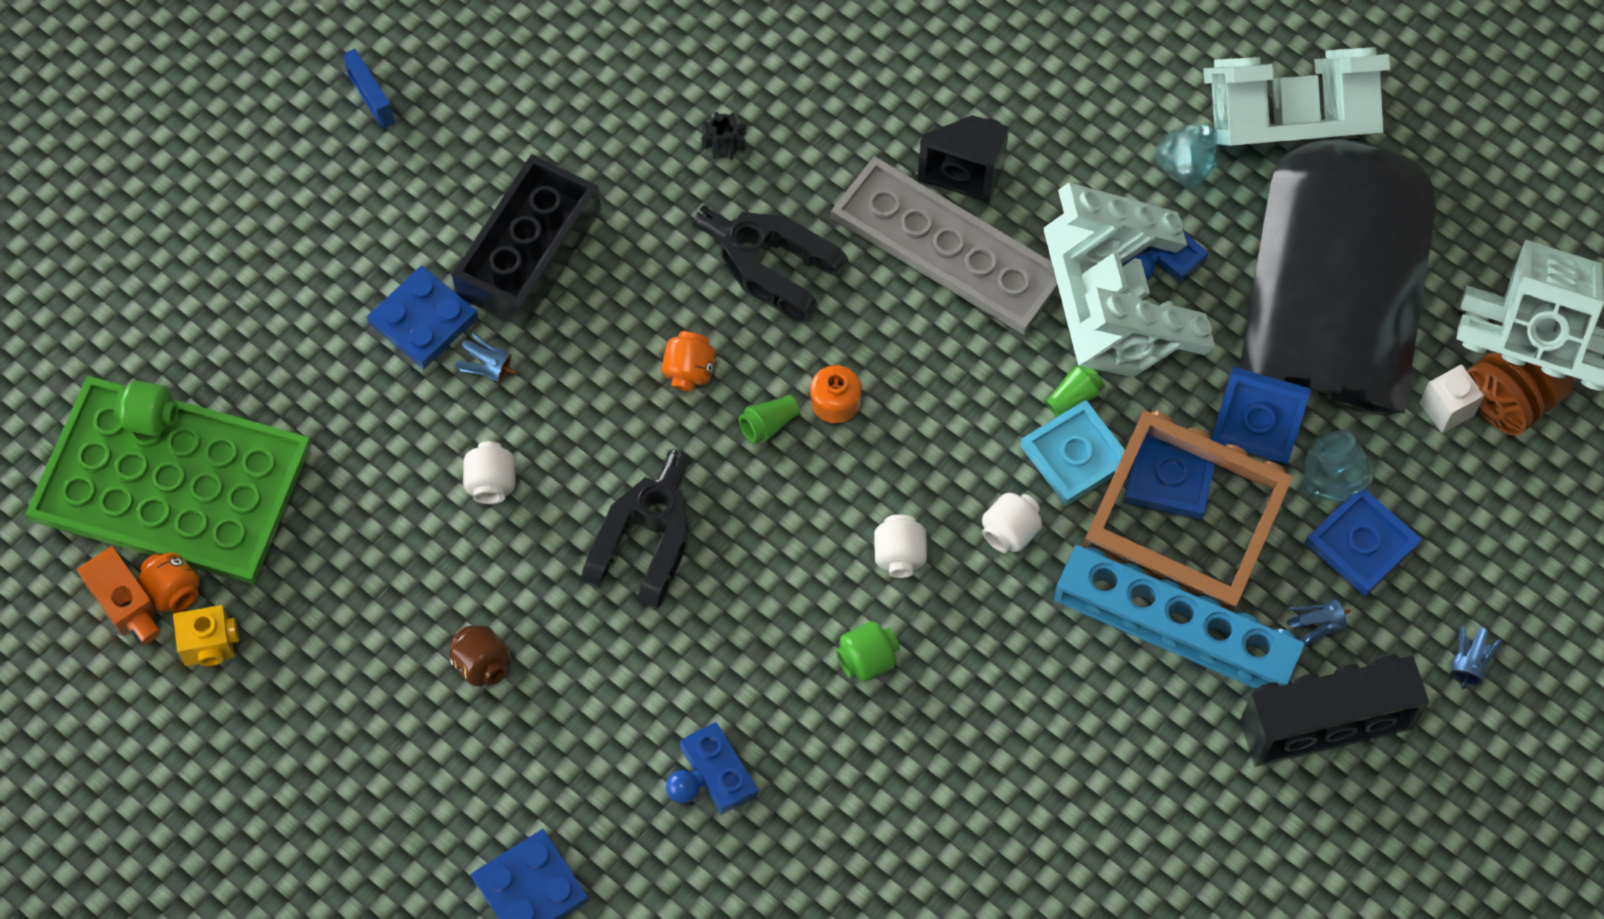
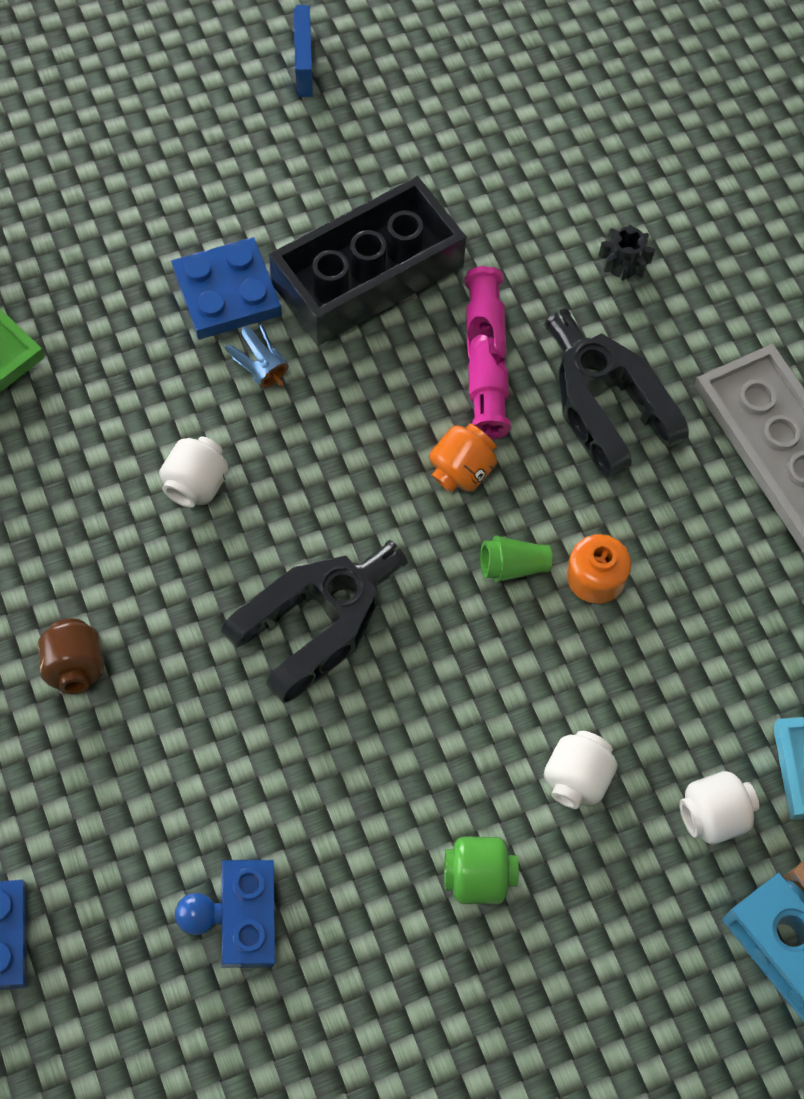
camera: 25 degrees right, 0 degrees up
none -> dark pink piece [465,266,511,440]

